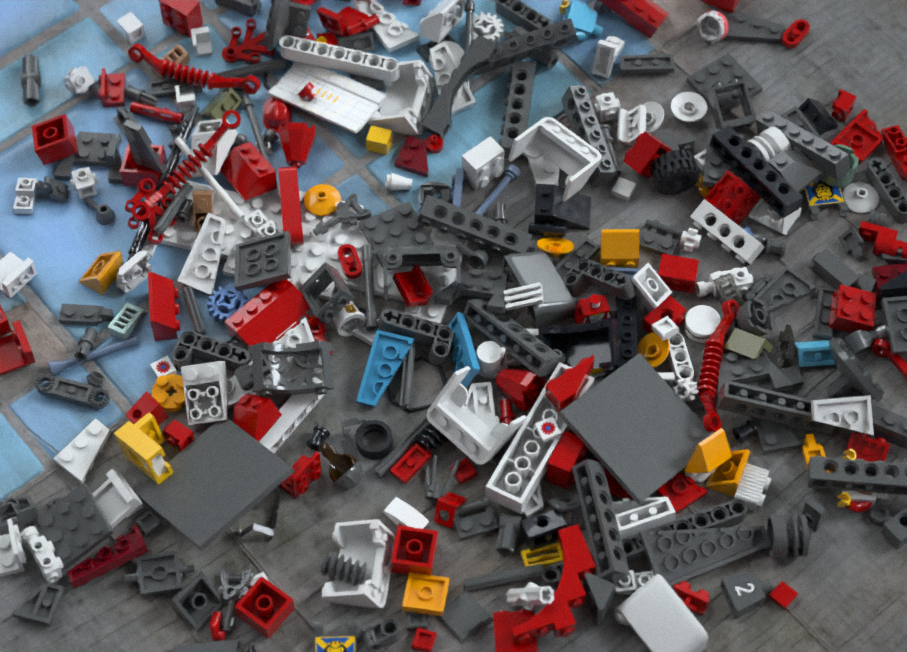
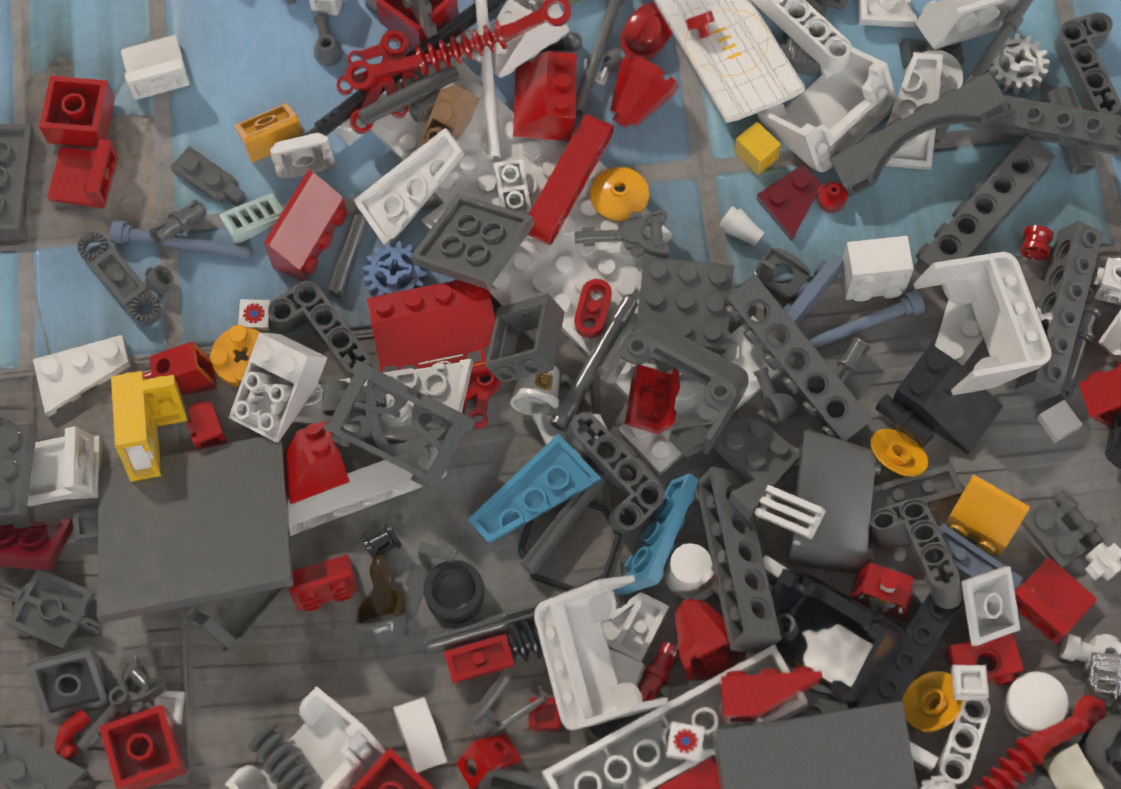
camera: 35 degrees right, 10 degrees up
none -> red wheel [1020,225,1054,260]

